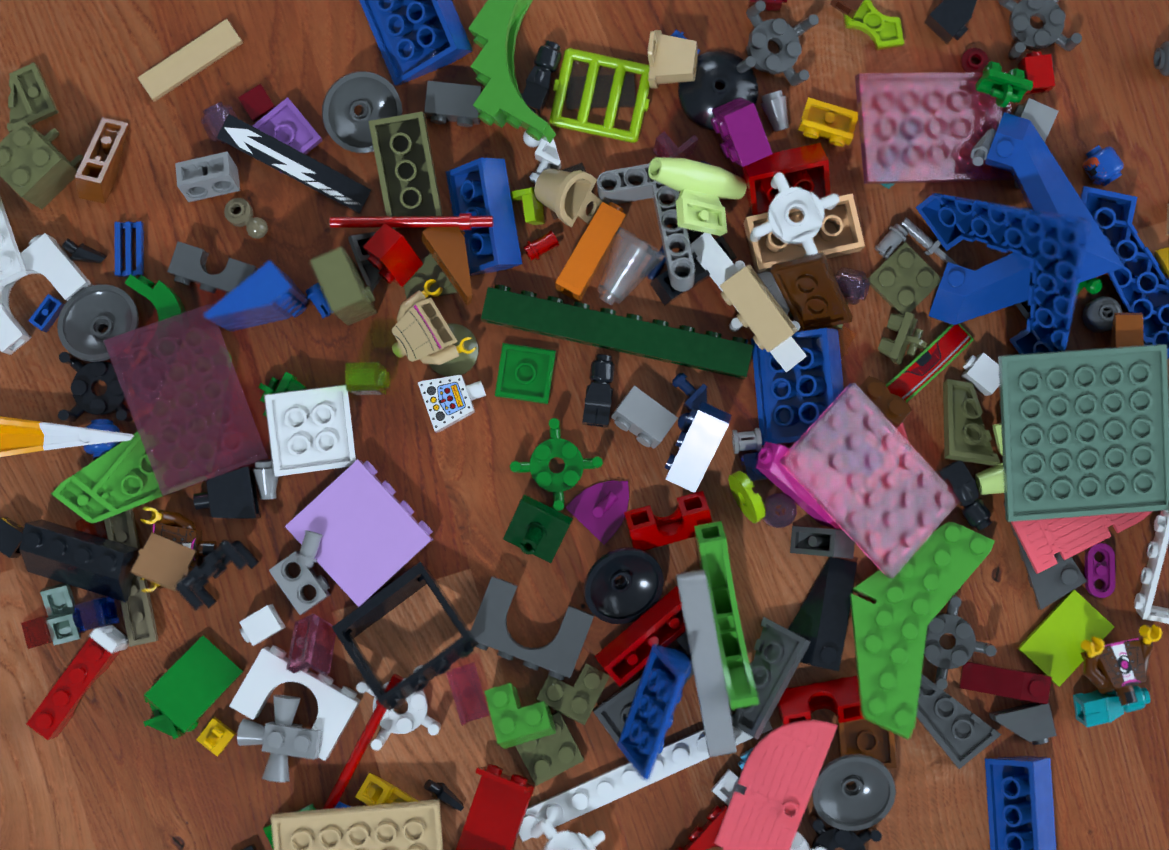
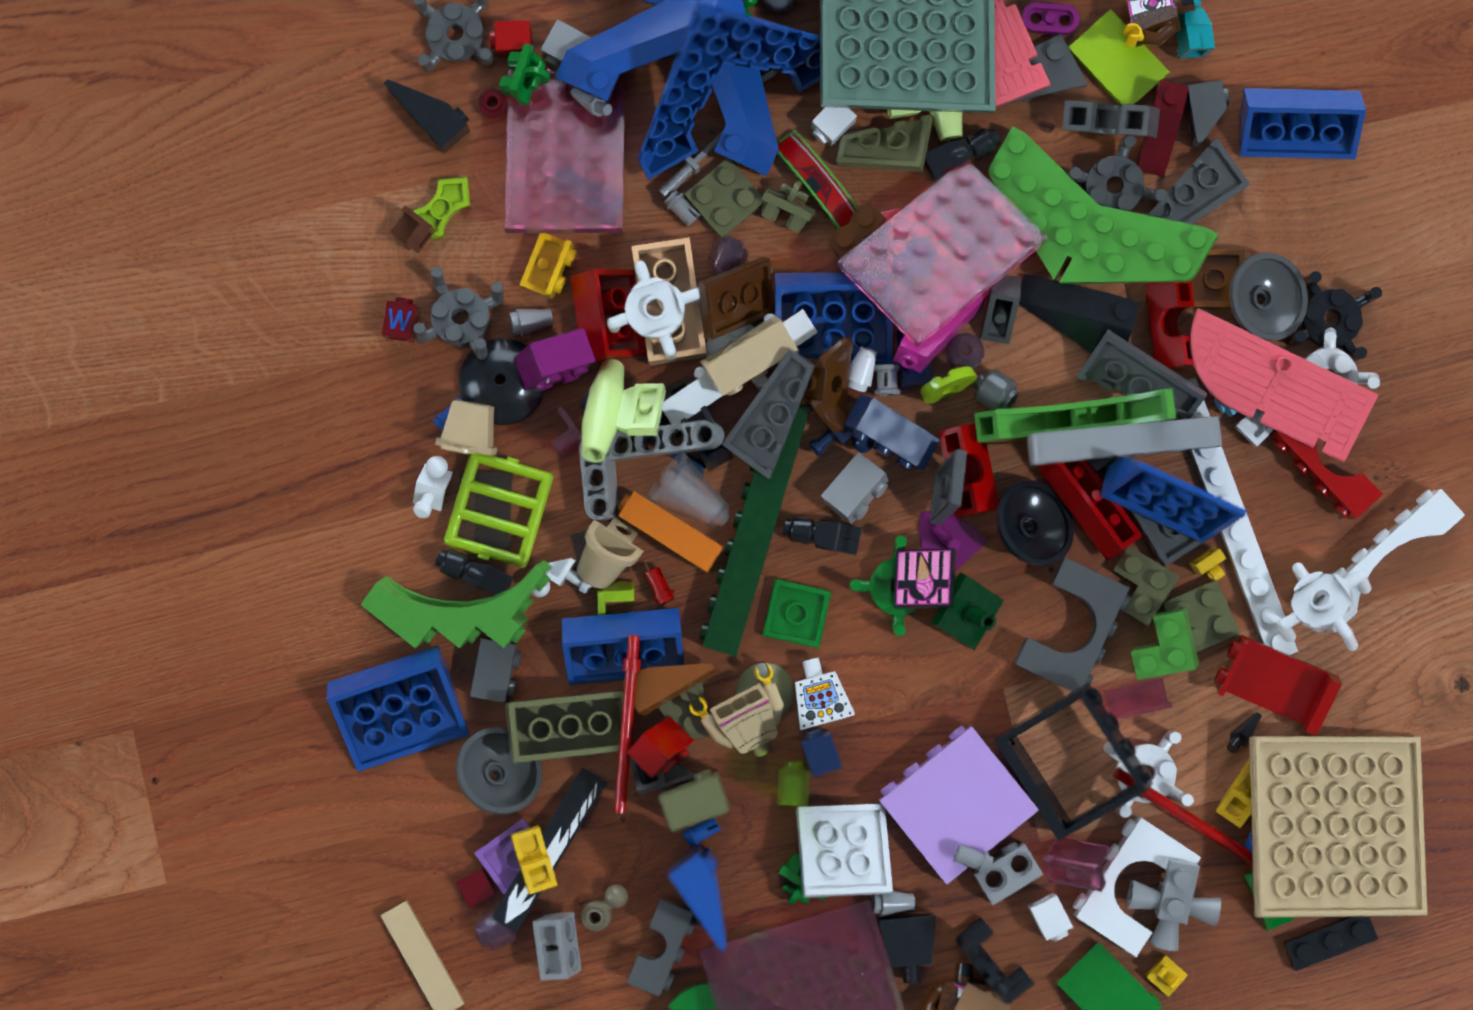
camera: 85 degrees left, 0 degrees up
none -> white piece [413,456,453,518]
none -> yellow slope [510,825,557,895]
none -> dark grey wing [722,348,815,479]
none -> dark blue brick [800,727,842,777]
none -> reddish brown piece [801,337,853,433]
none -> white cone [848,346,877,392]
none -> tile [894,548,956,609]
none -> dark grey tile [929,449,967,526]
none -> dark grey head [974,370,1019,410]
none -> dark grey arch [1062,100,1160,138]
none -> yellow tile [1189,547,1226,581]

